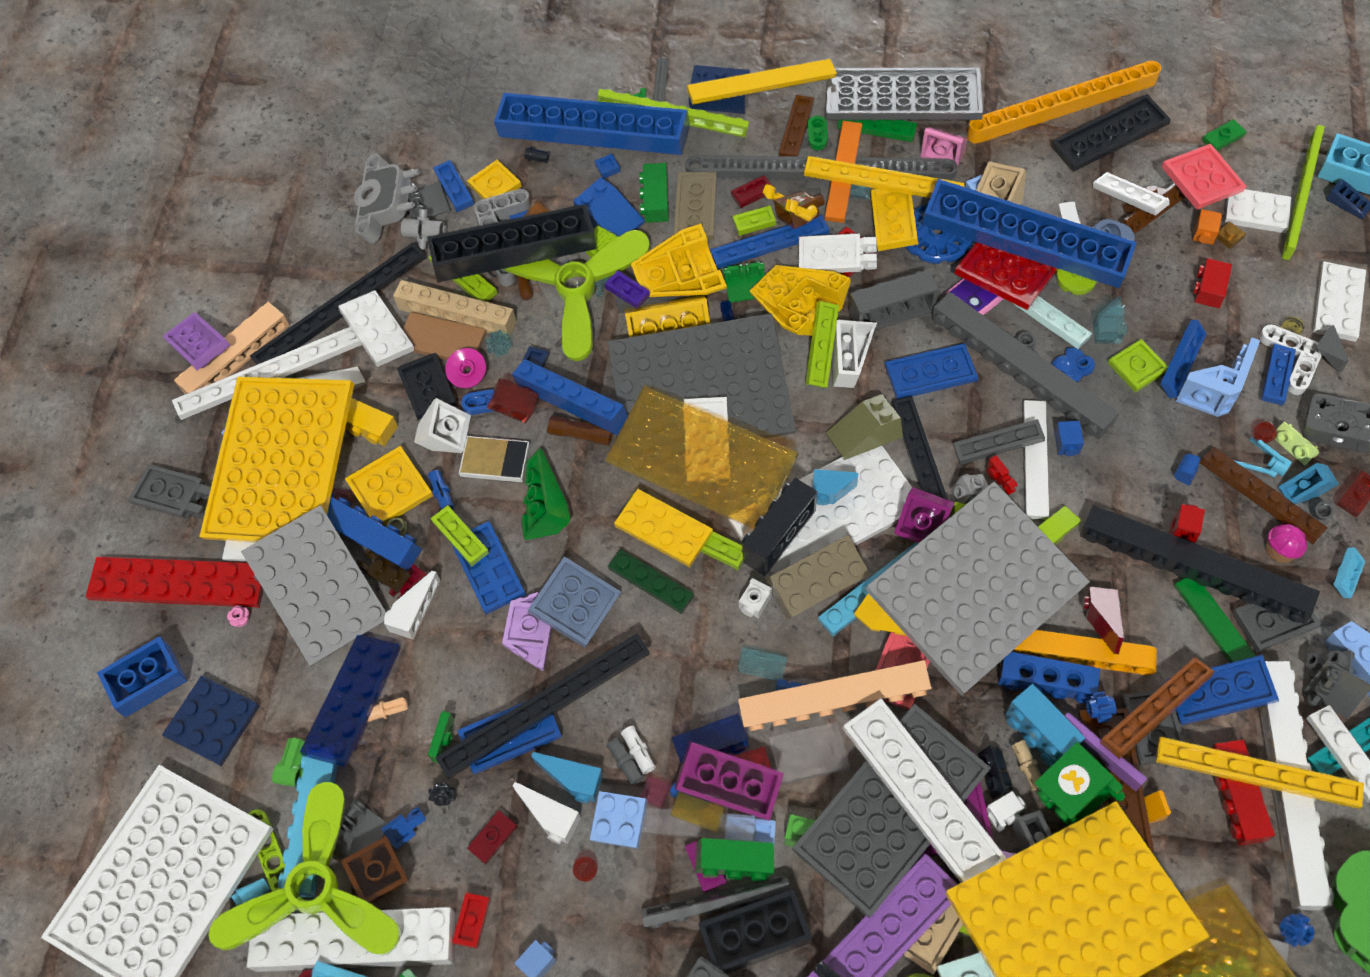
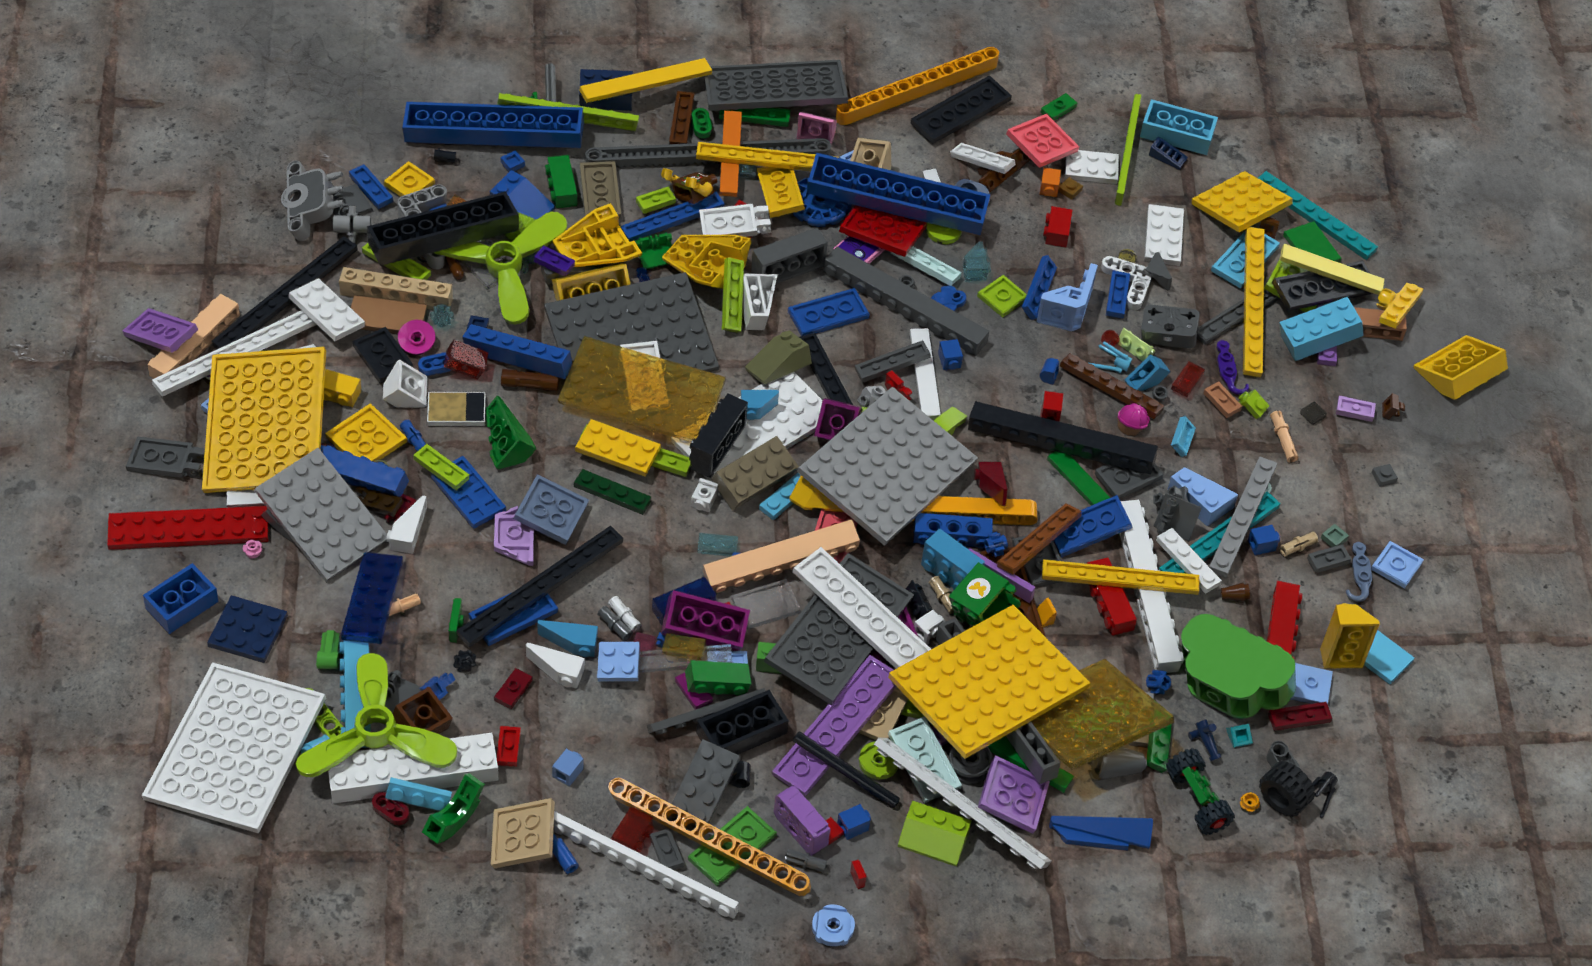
camera: 20 degrees left, 10 degrees down
clear red plate [573,857,597,882] -> none
dark red plate [731,175,772,209] -> none

